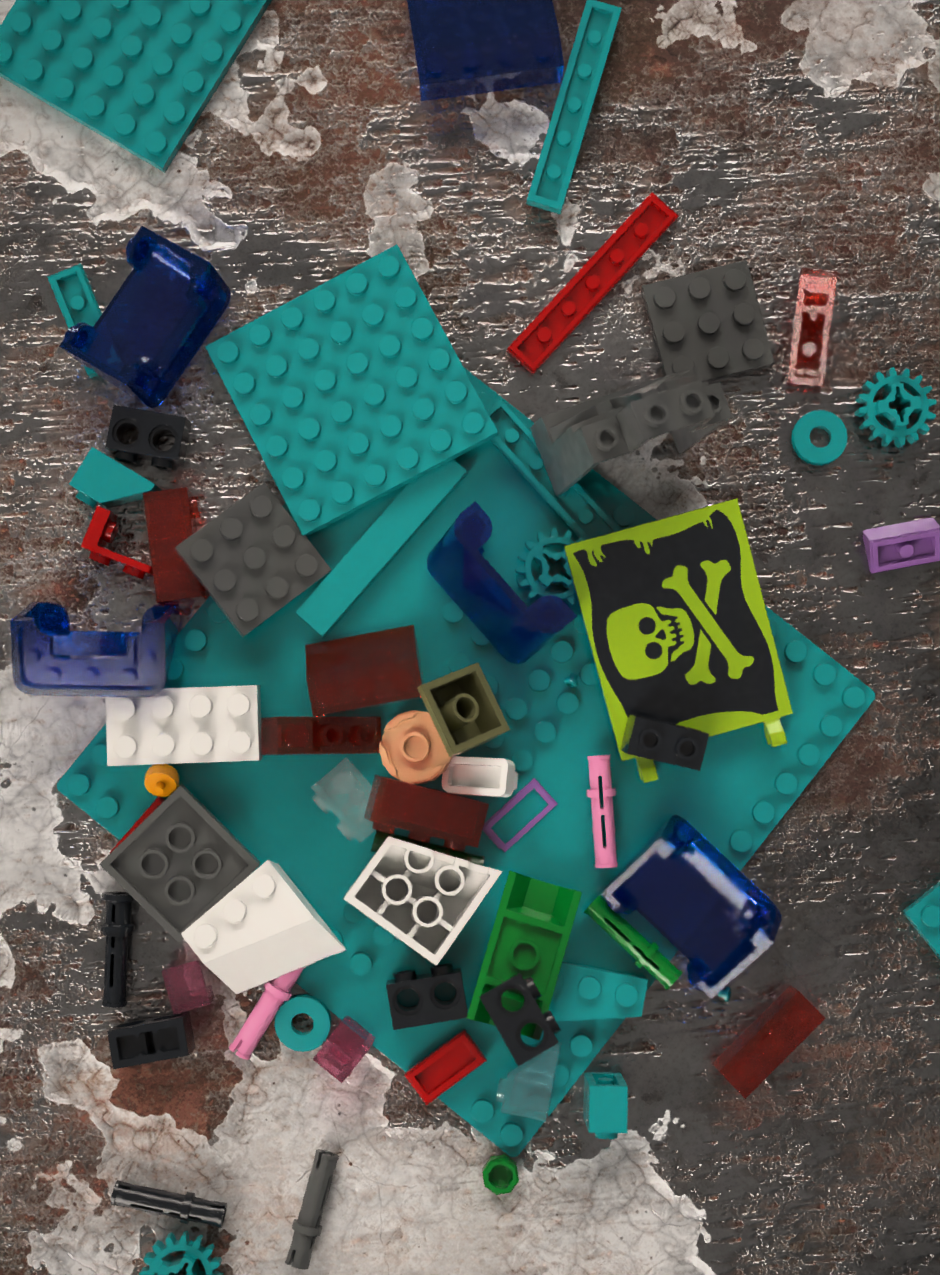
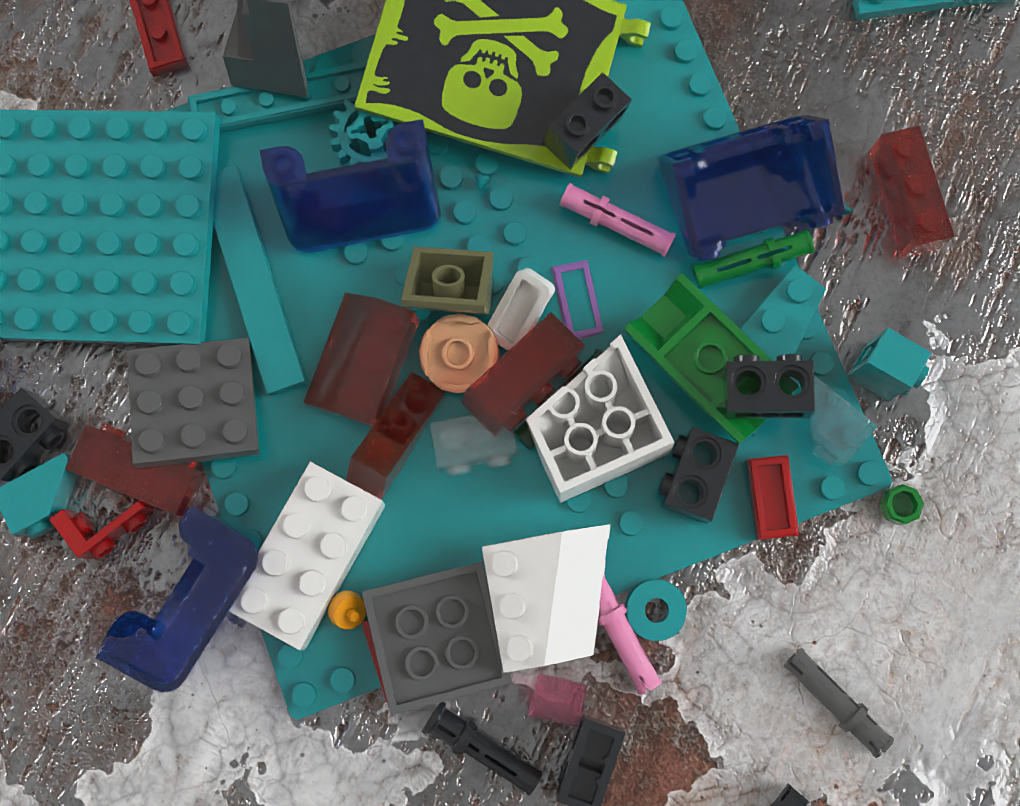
camera: 50 degrees left, 5 degrees down
clear pink panel [313,1016,375,1083] -> none

